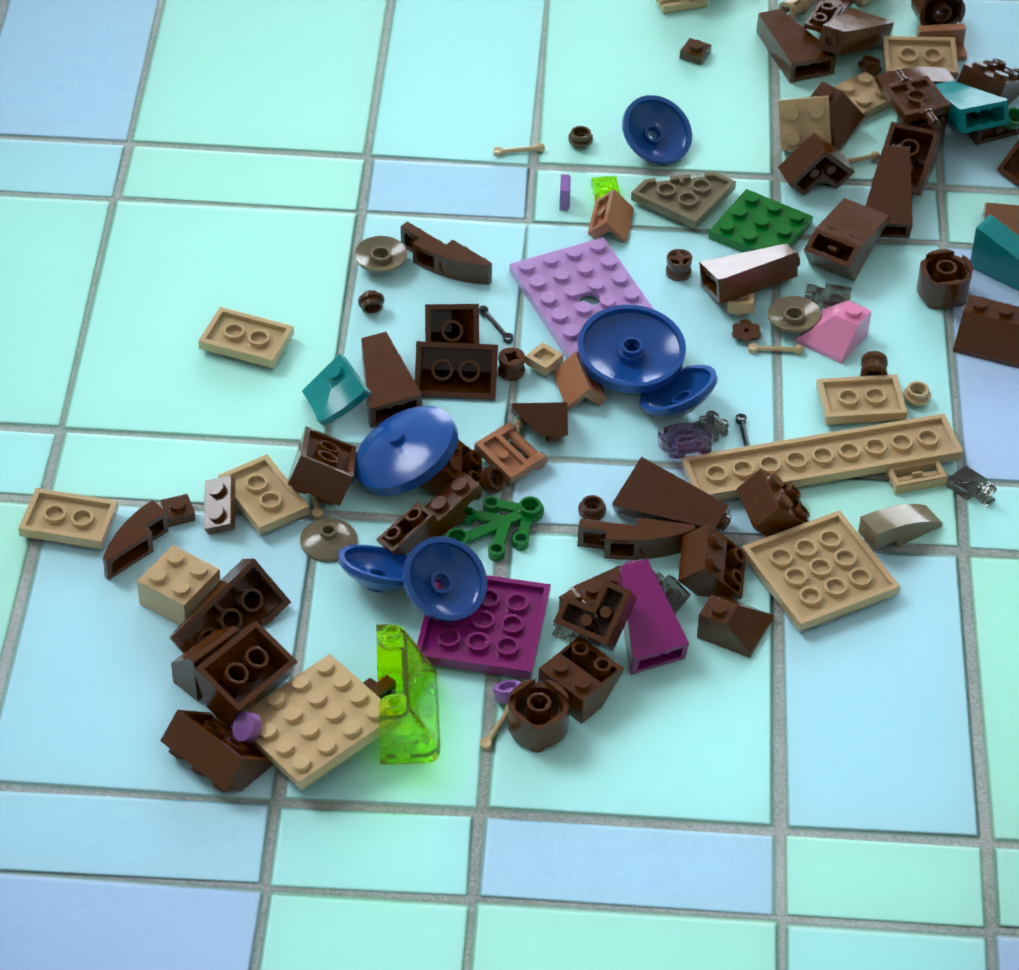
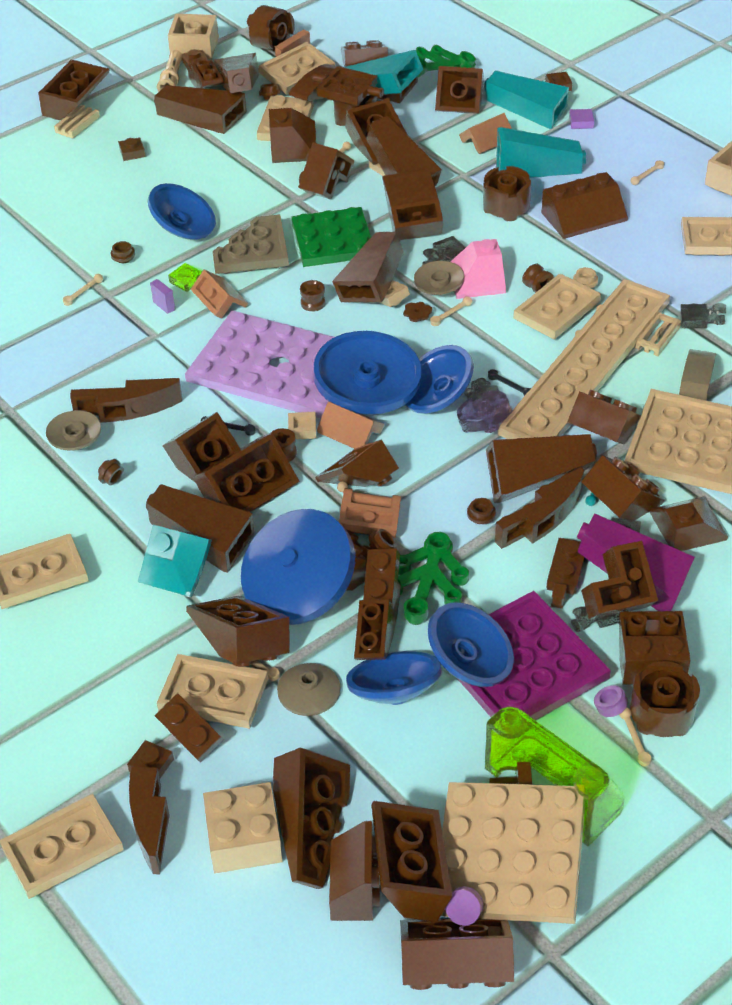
camera: 40 degrees left, 0 degrees up
tan brick [778,96,832,151] -> none

